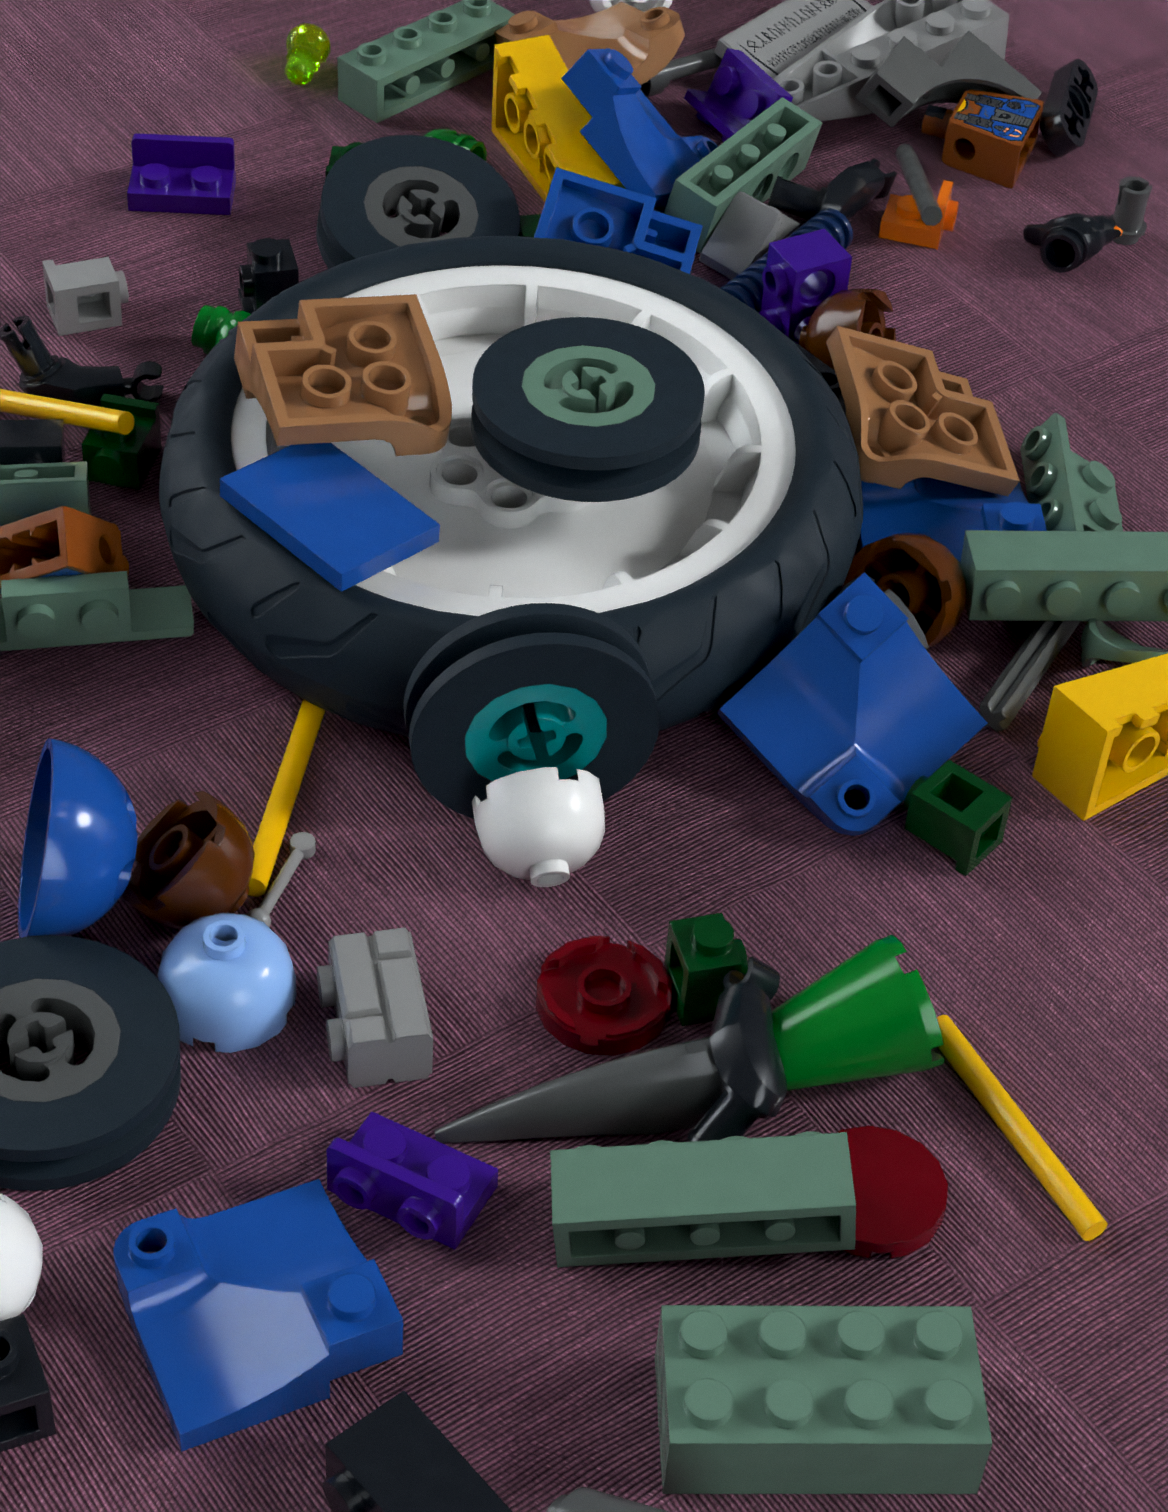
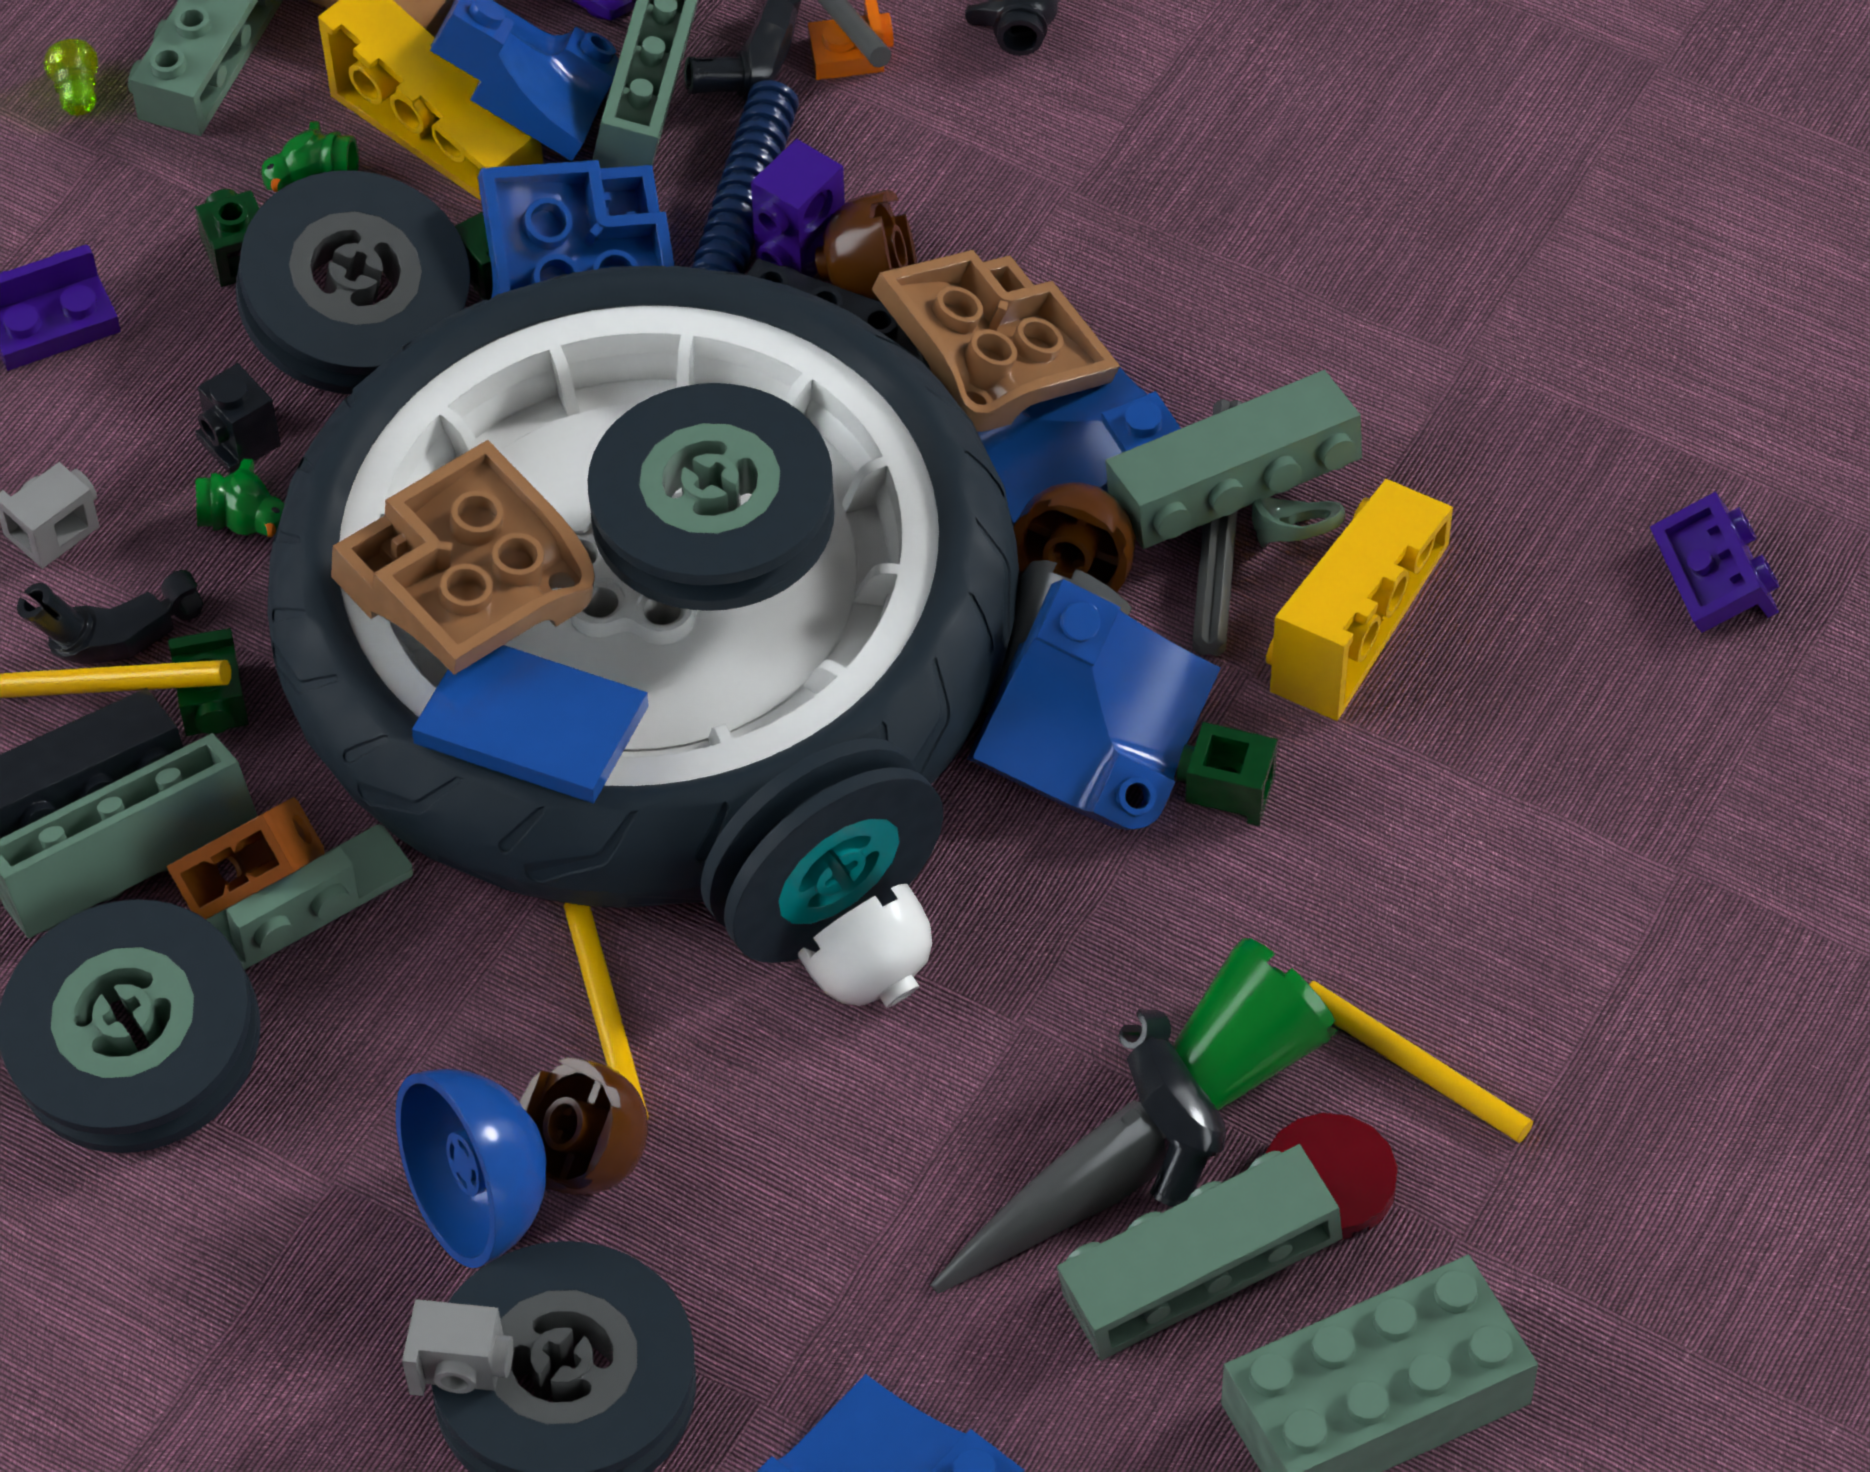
camera: 20 degrees left, 10 degrees up
light blue cylinder [157,913,297,1053] -> none
light grey hinge [246,832,316,927] -> none
light grey brick [317,927,433,1088] -> none
dark purple bracket [326,1111,499,1250] -> none
dark red tile [536,936,672,1056] -> none
dark green brick [664,913,748,1026] -> none
light grey slope [699,191,800,280] -> none
sand green bracket [1020,413,1123,531] -> none

